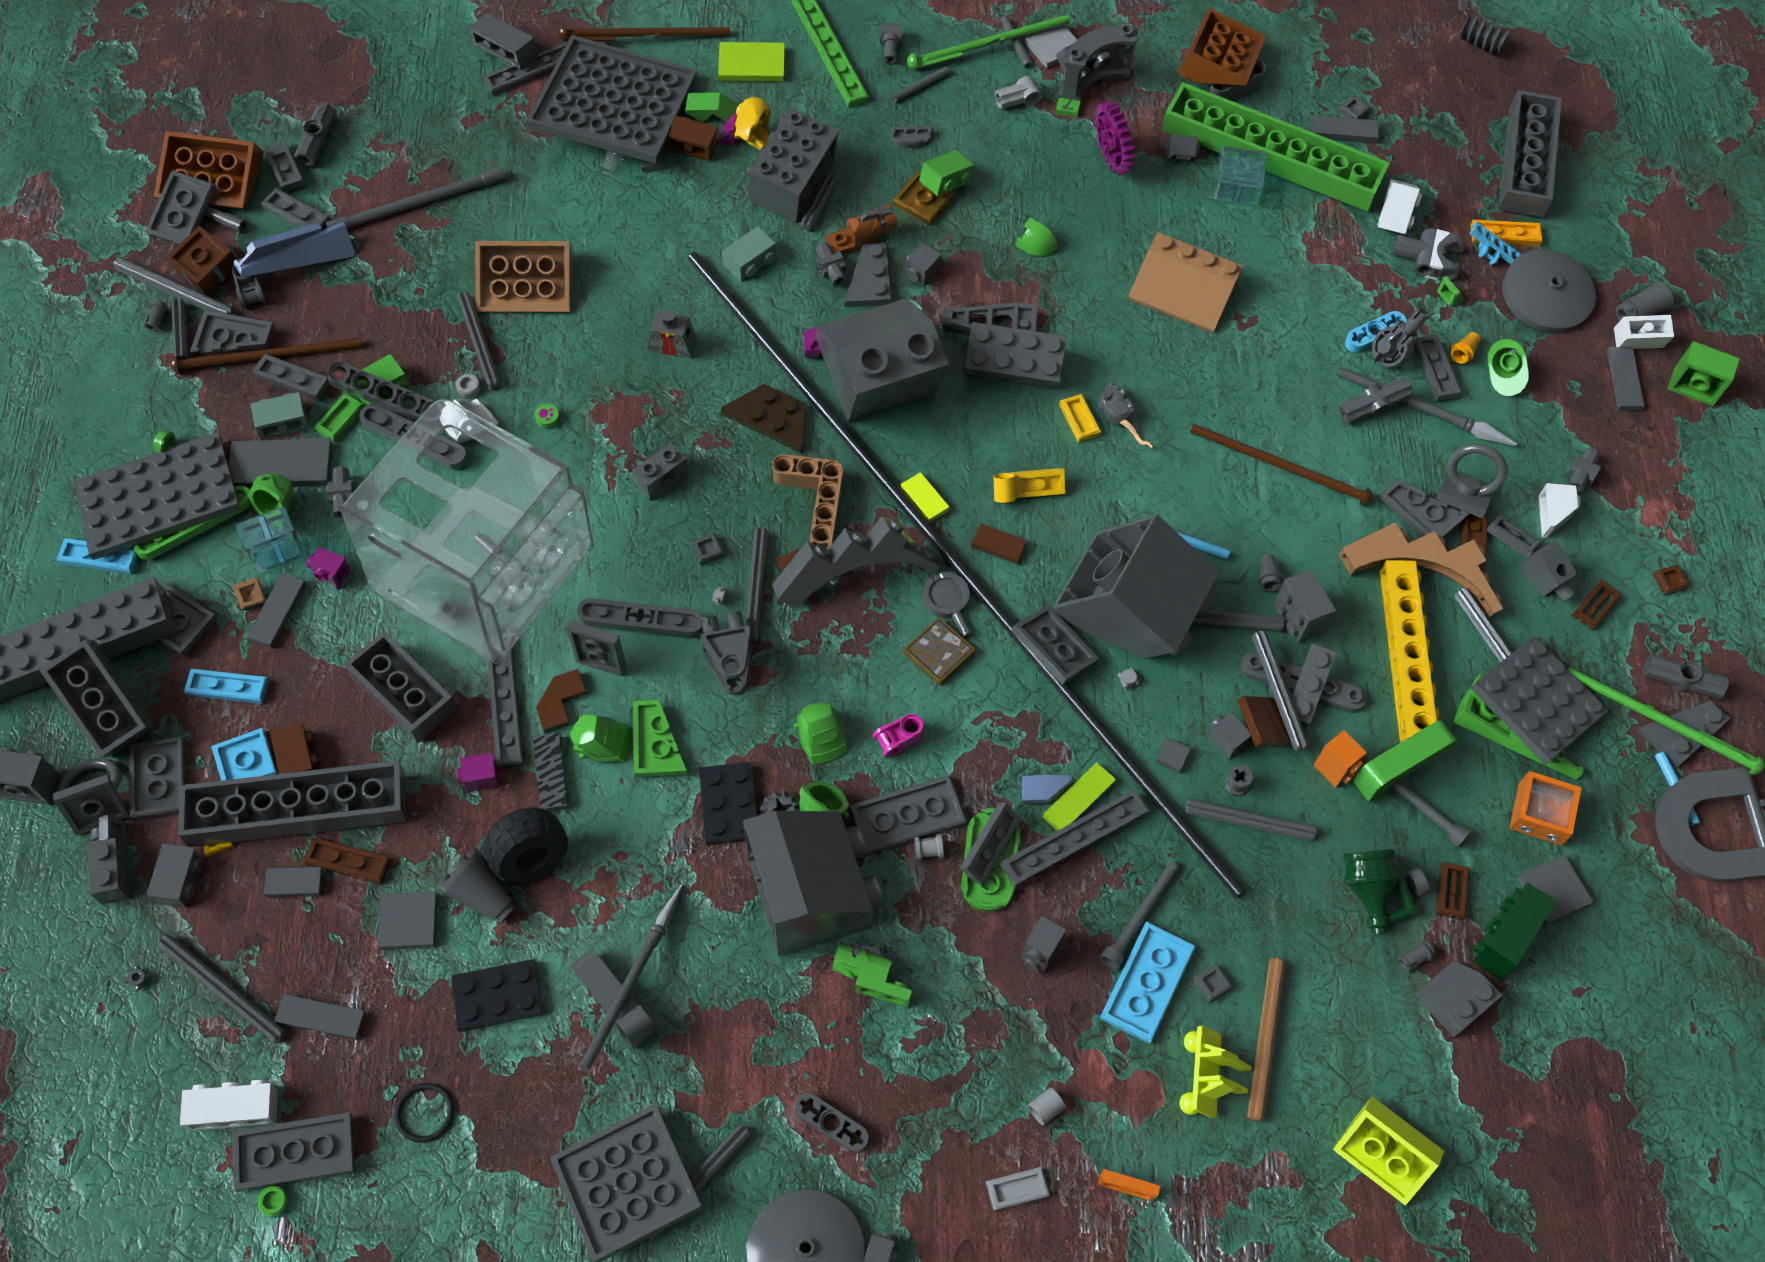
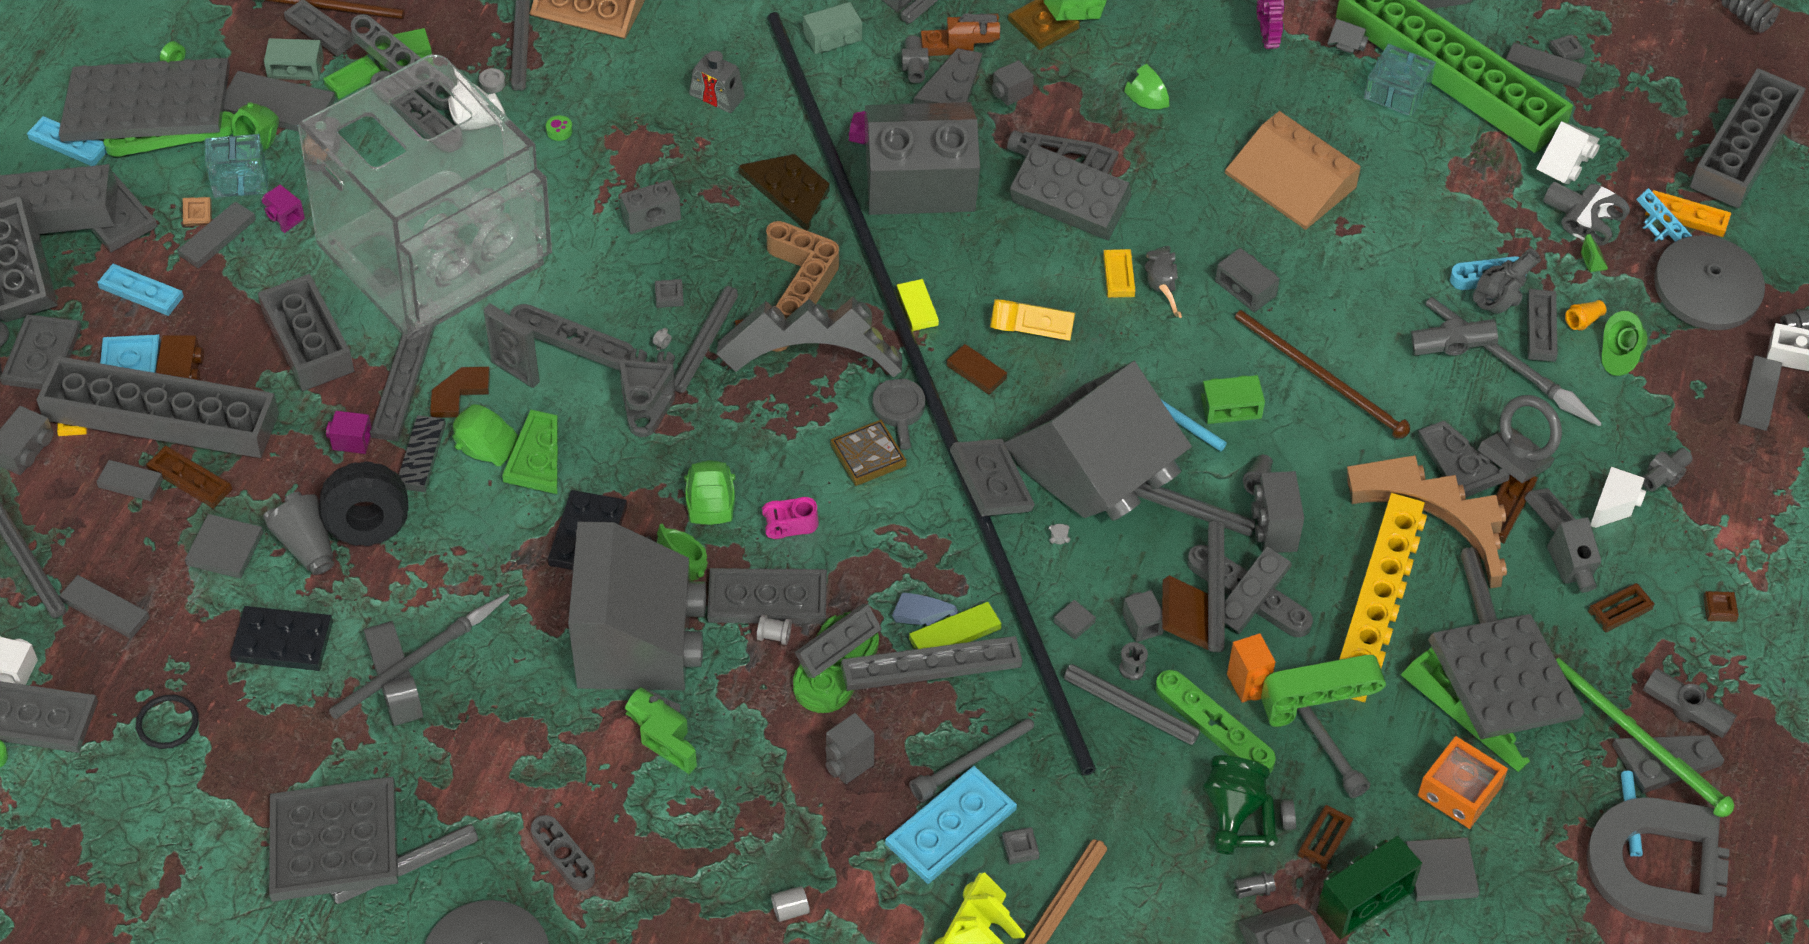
camera: 20 degrees right, 10 degrees down
none -> bright green piece [1155,670,1276,773]
none -> bright green brick [1200,375,1265,424]
none -> dark grey brick [1215,248,1280,313]

